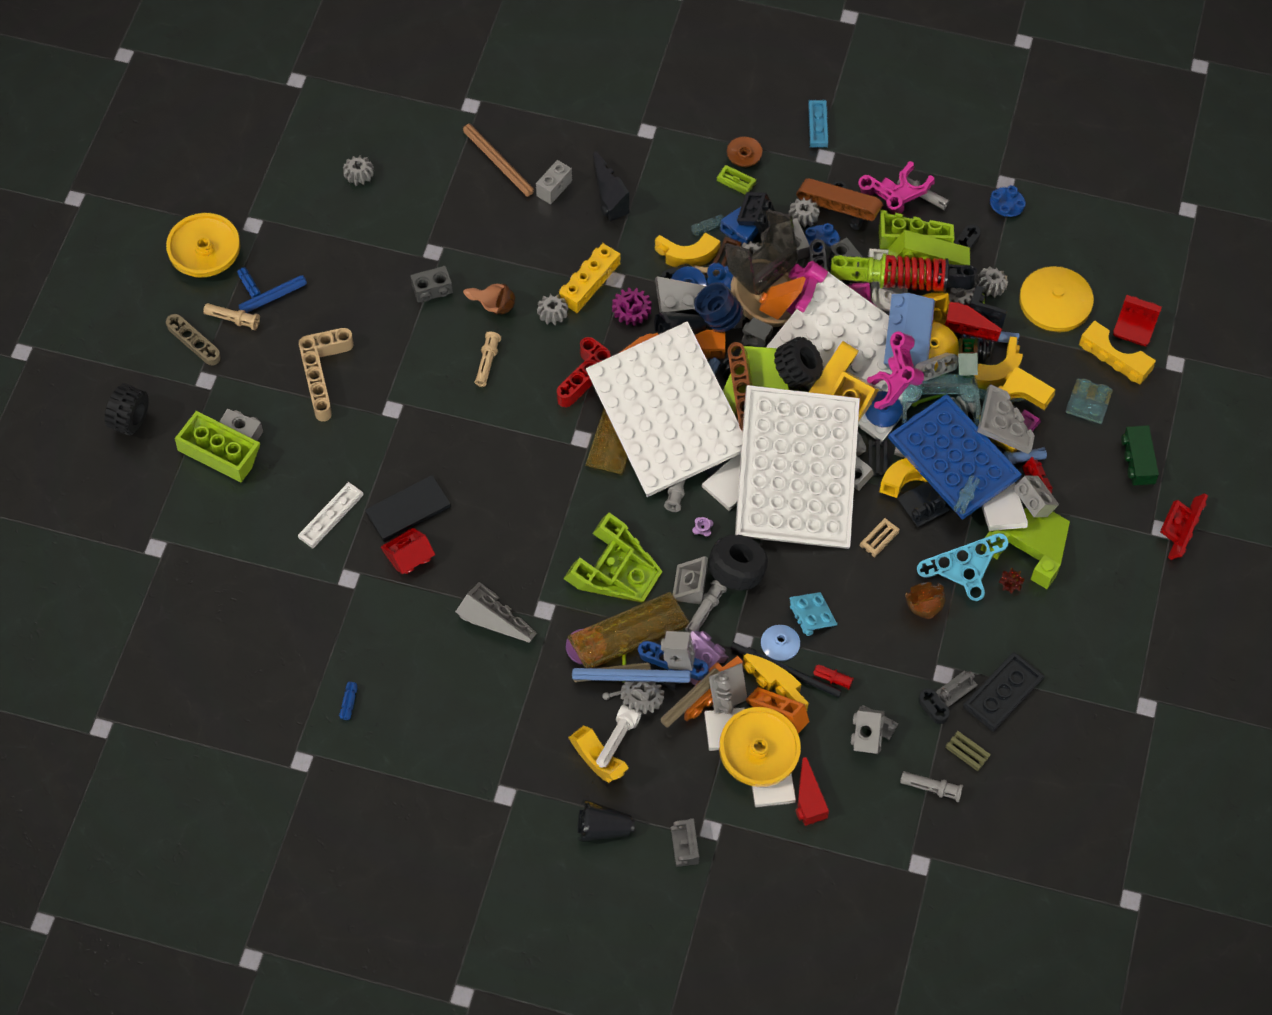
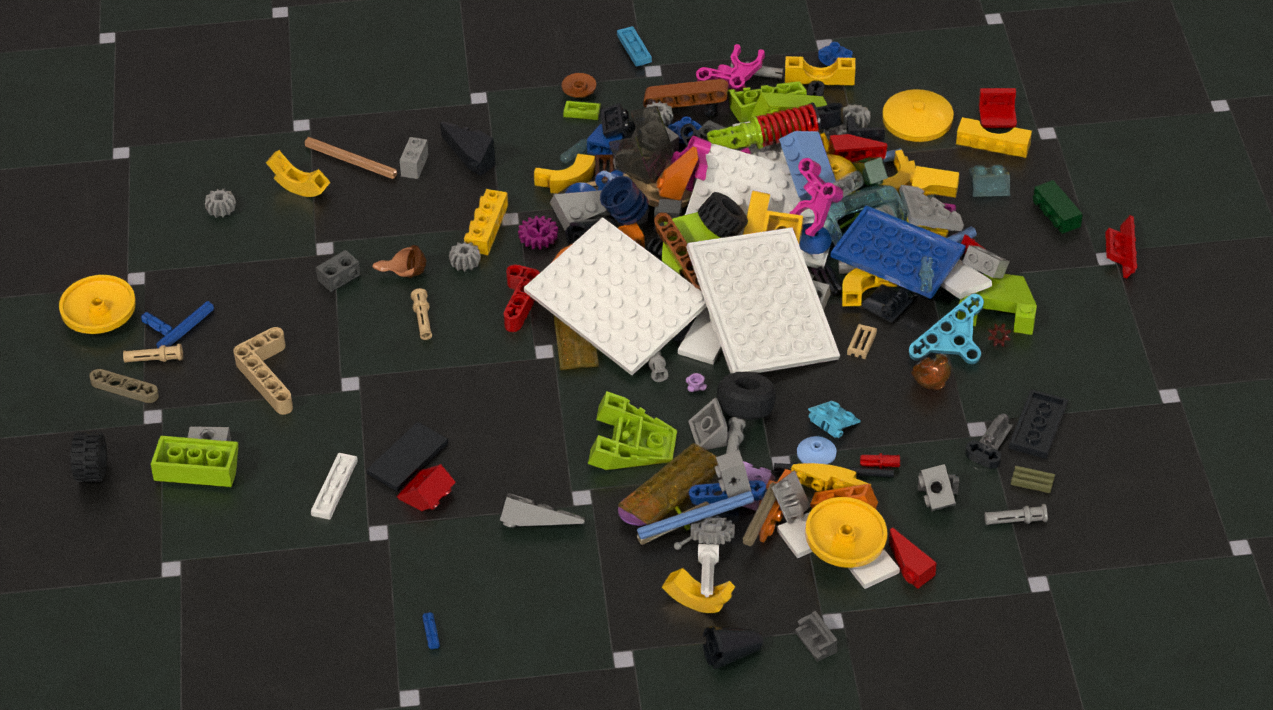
camera: 20 degrees left, 15 degrees down
none -> yellow arch [266,150,330,197]
none -> yellow arch [785,56,855,85]

